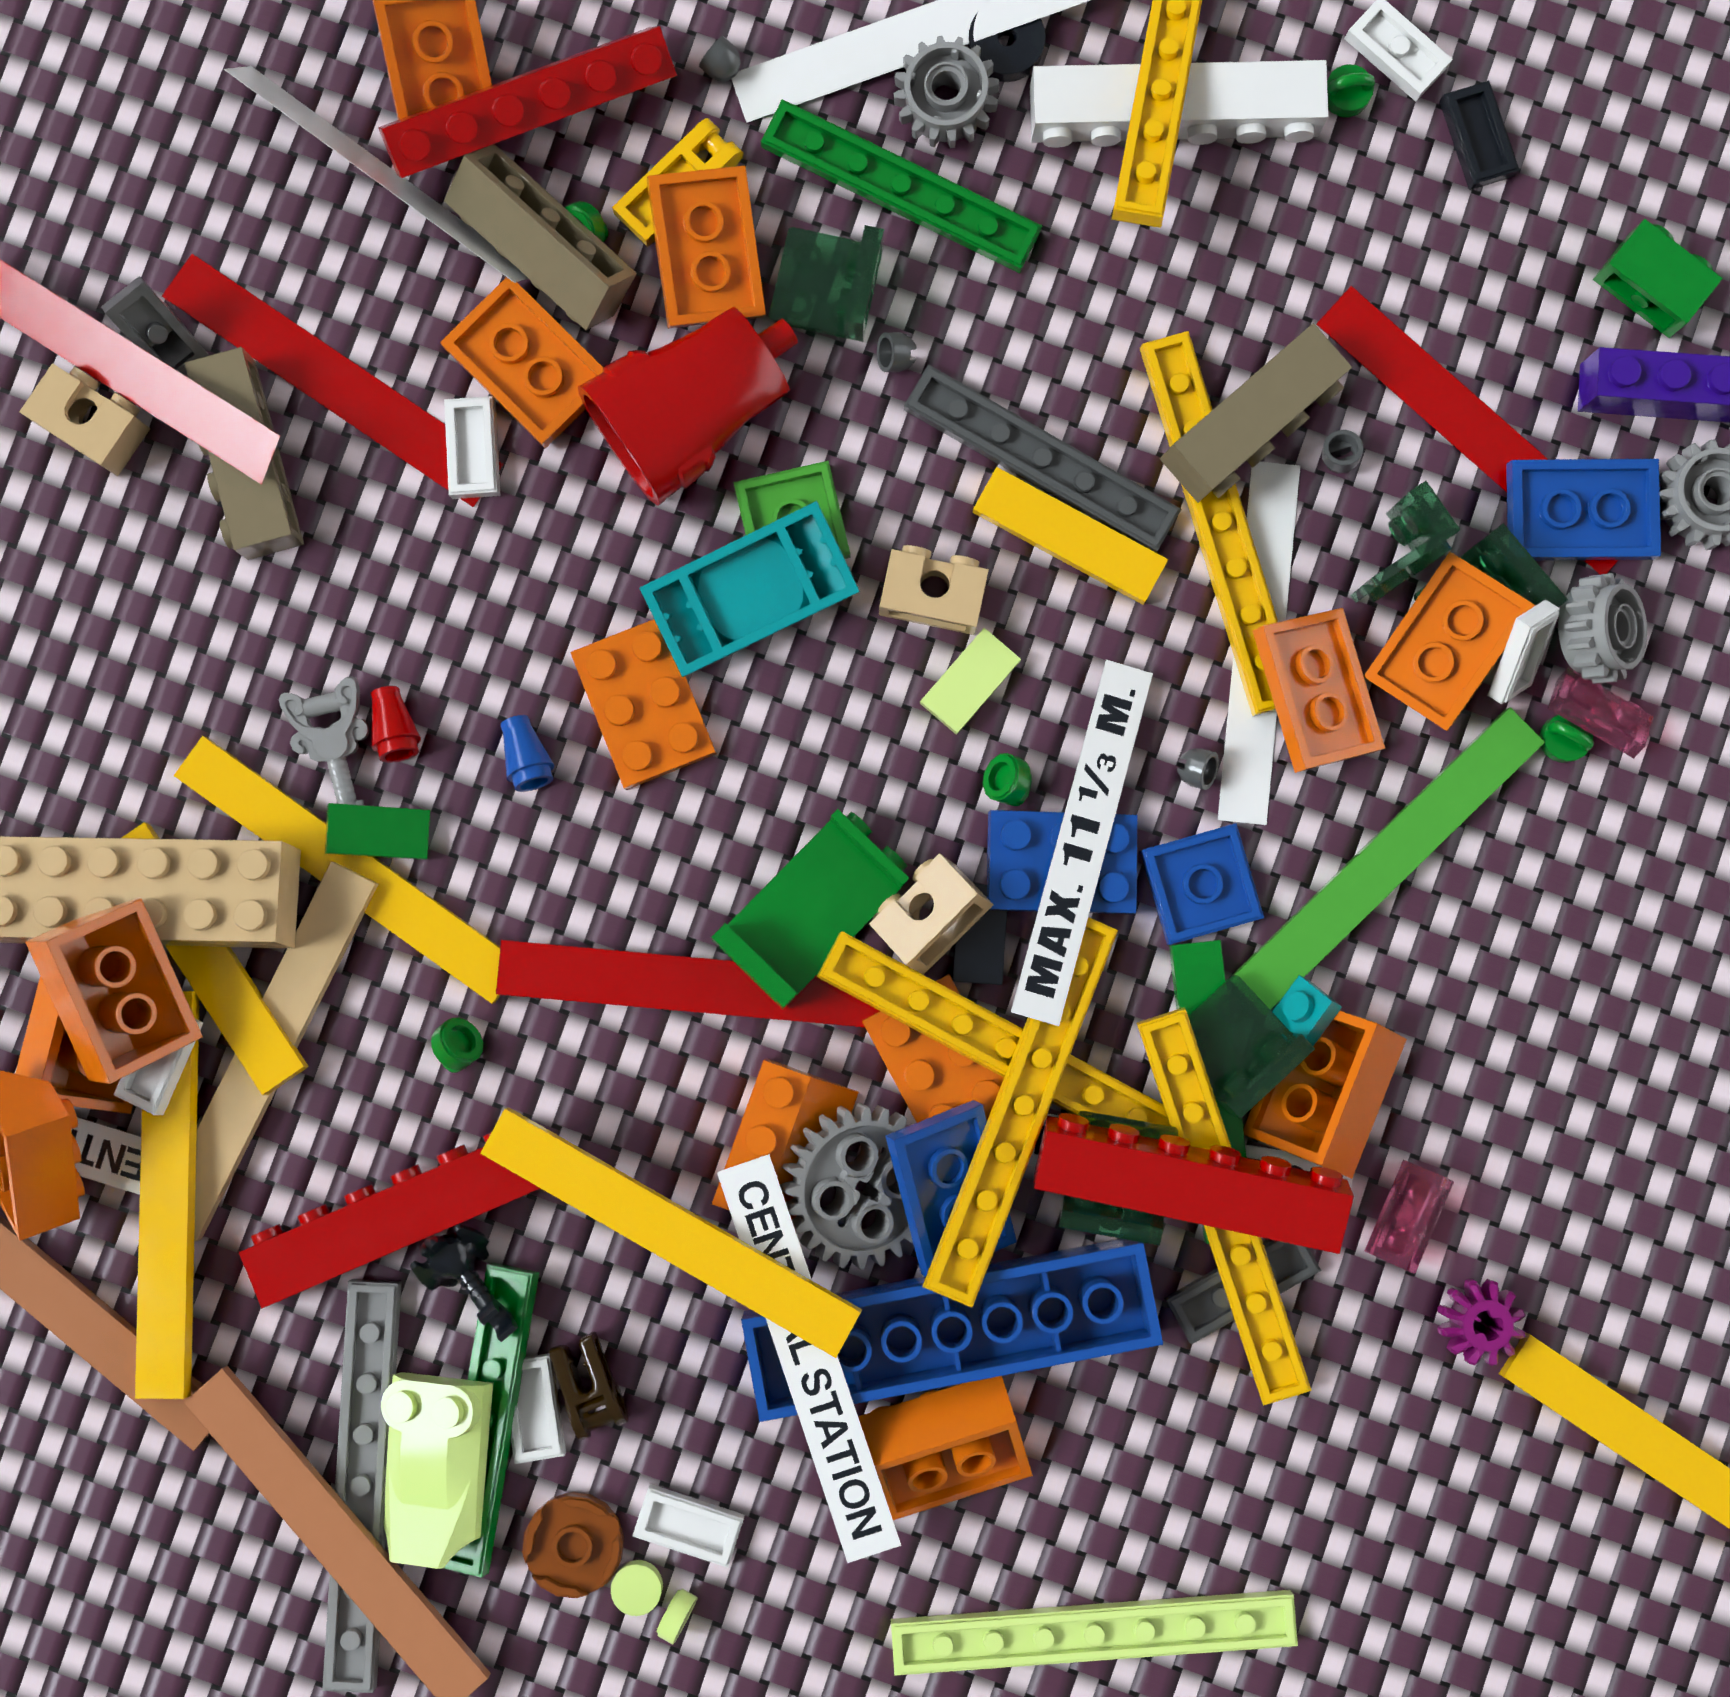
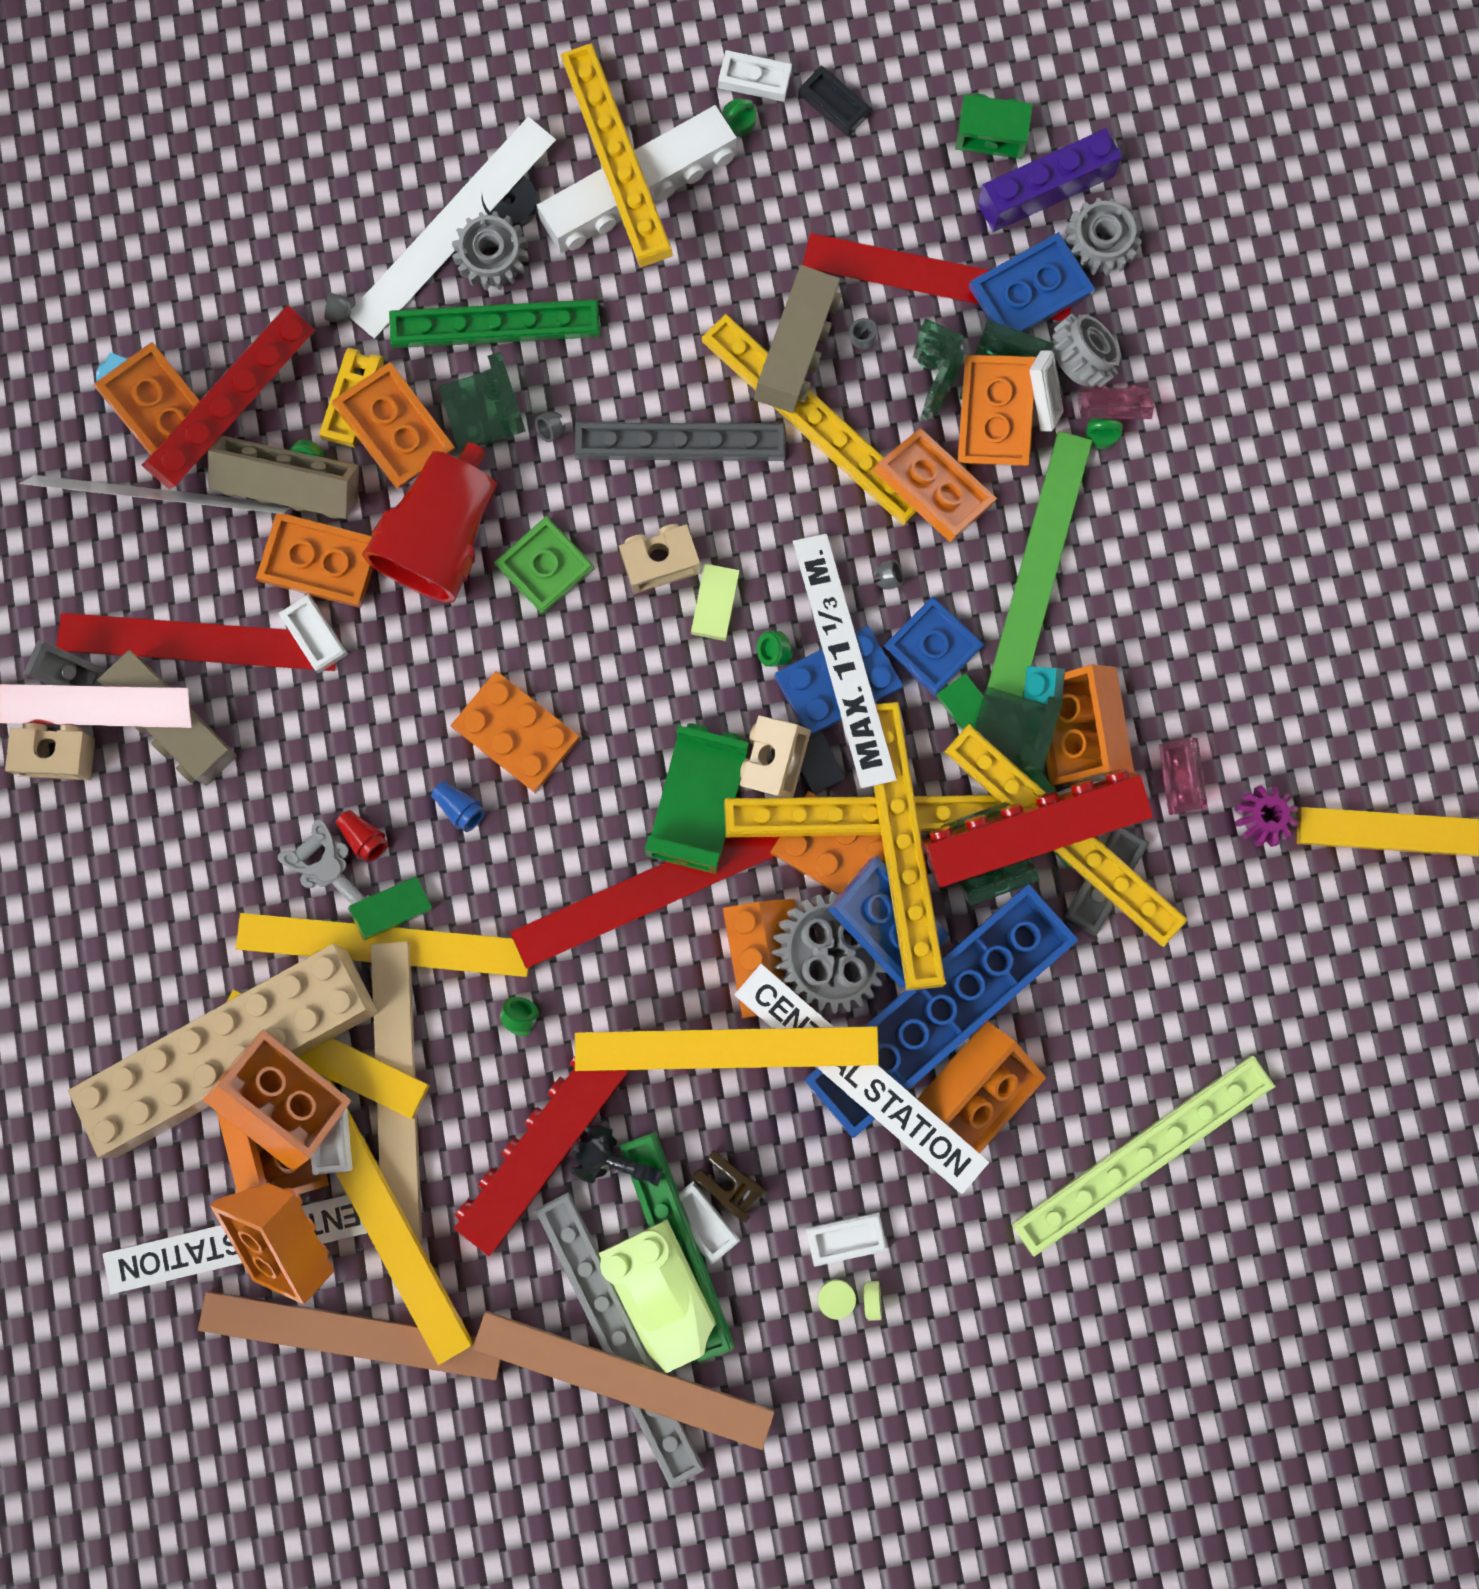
camera: 30 degrees left, 5 degrees down
dark orange tile [522,1492,625,1598] -> none
teal slope [639,501,860,677] -> none
yellow tile [972,467,1168,605] -> none
white sticker [1218,462,1300,825] -> none

